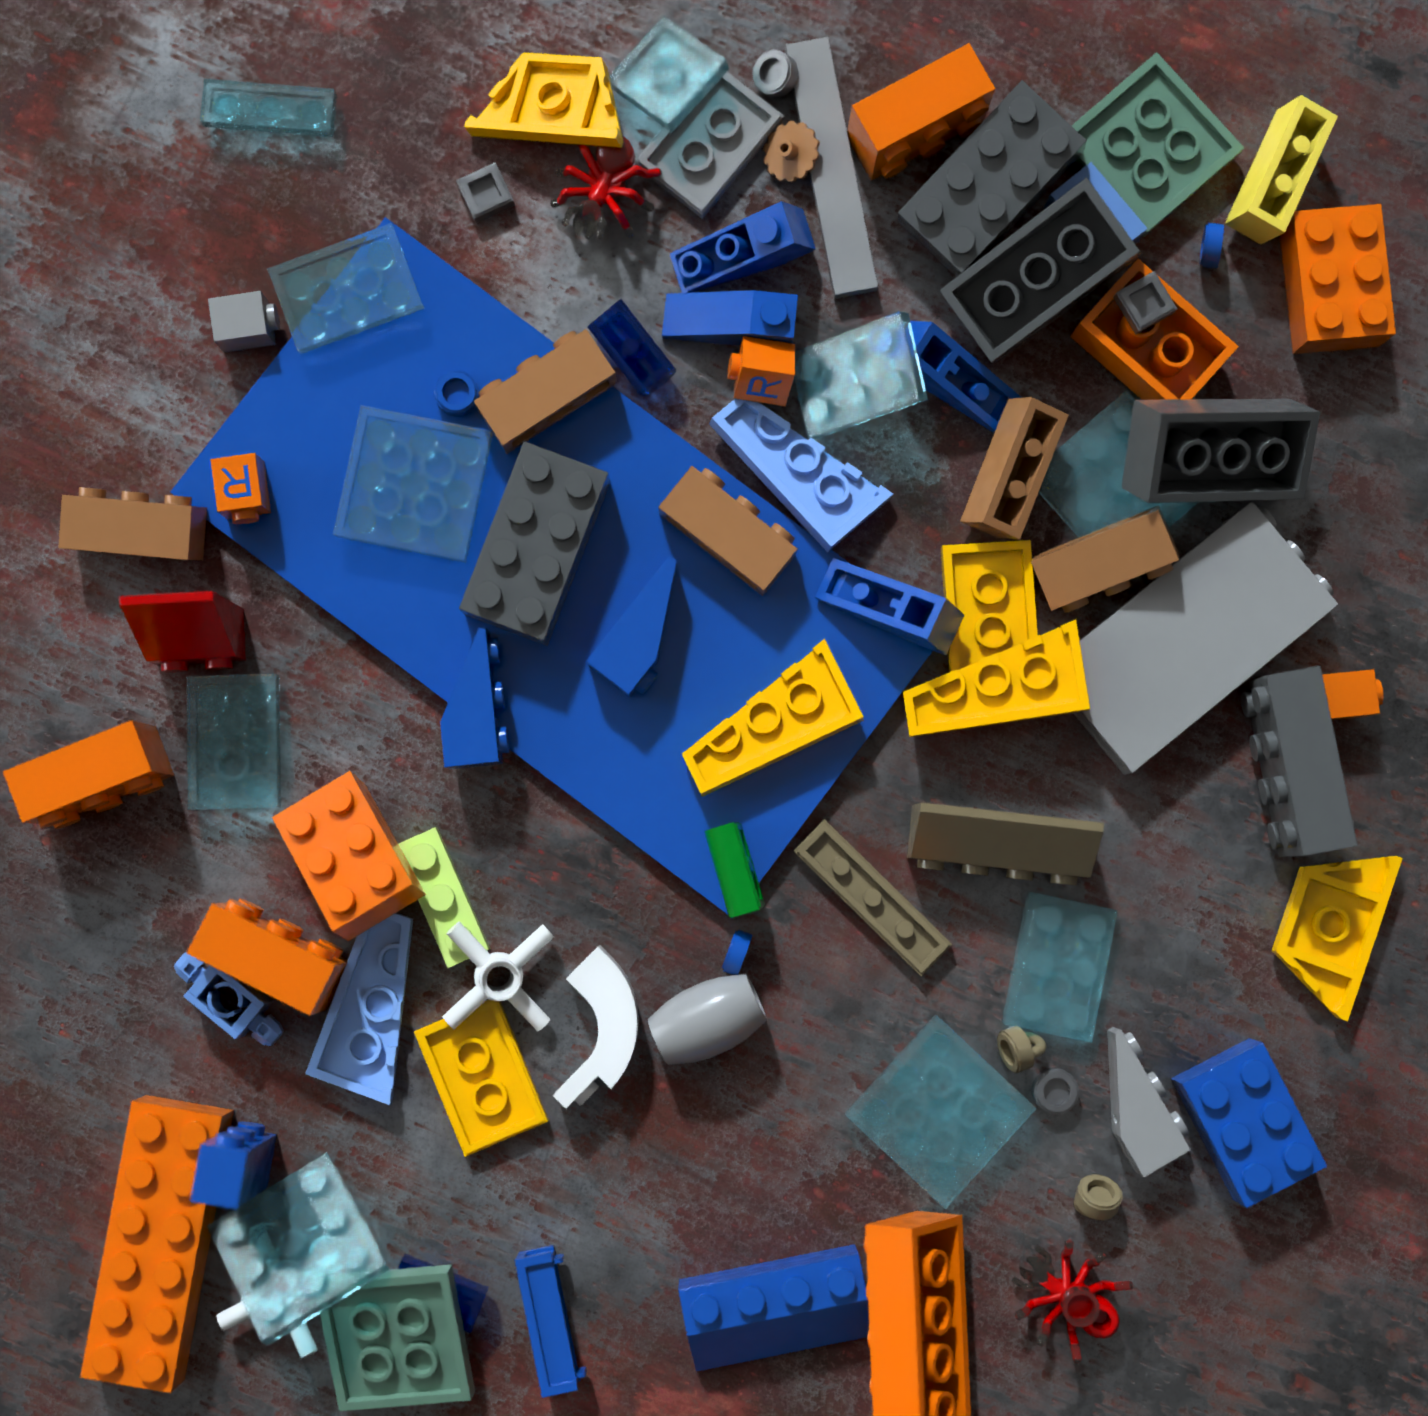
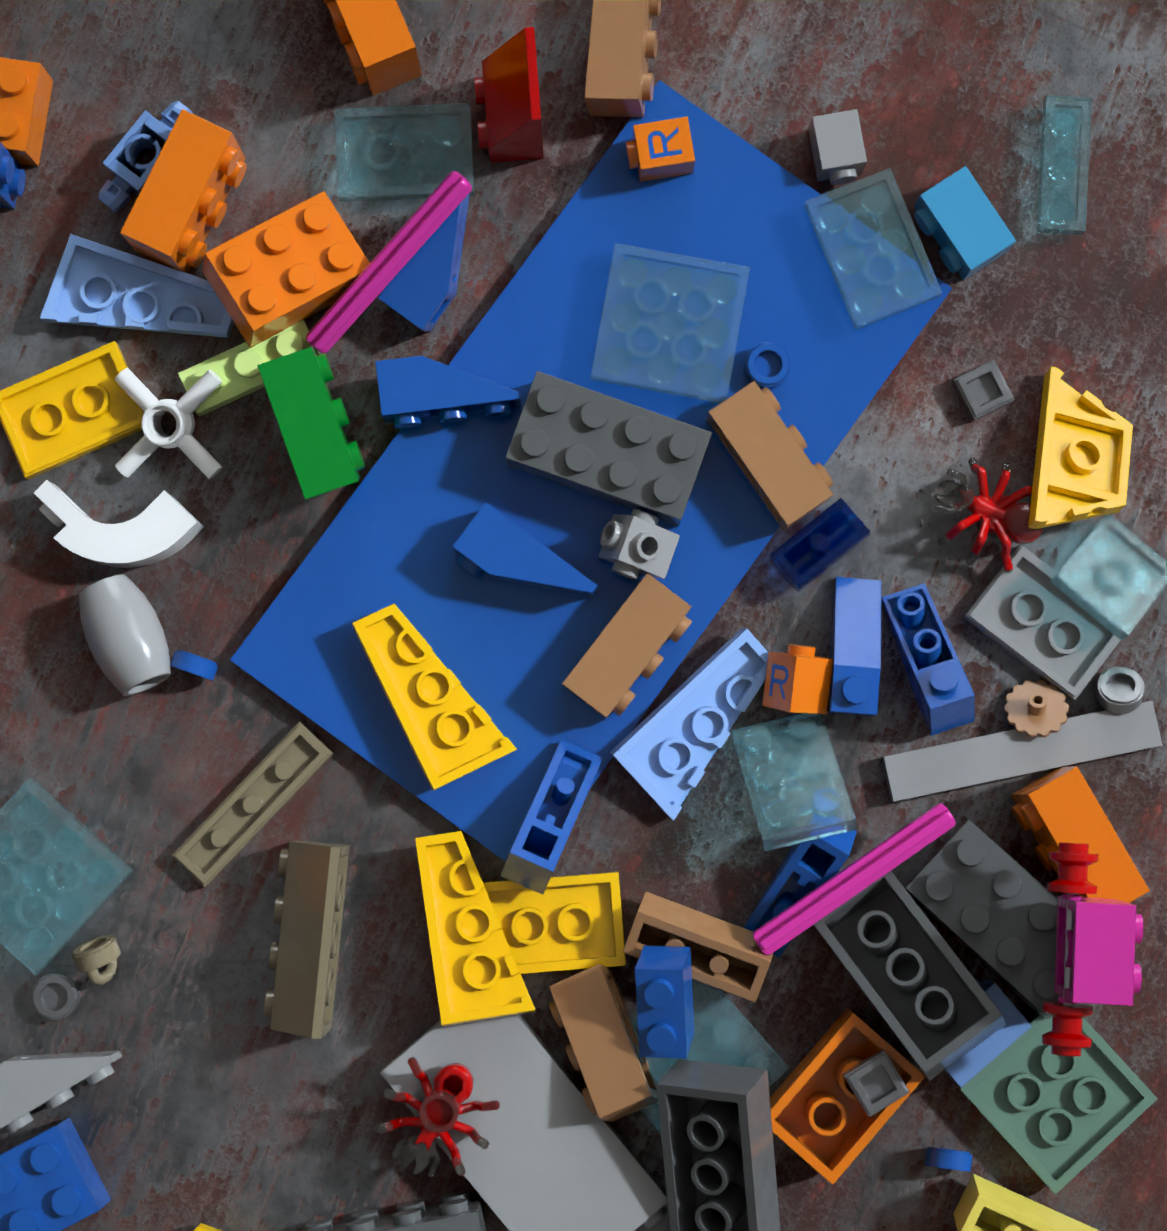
camera: 90 degrees right, 0 degrees up
green brick [704,821,765,918] -> none
clear light blue plate [1002,892,1118,1043] -> none
none -> green brick [257,347,365,500]
none -> dark pink axle [306,171,472,353]
none -> animal [375,1057,500,1177]
none -> blue slope [378,193,470,332]
none -> light grey brick [598,509,680,580]
none -> blue brick [635,946,695,1059]
none -> dark pink axle [753,803,956,955]
none -> dark azure brick [914,166,1016,281]
none -> dark pink brick [1042,842,1143,1056]

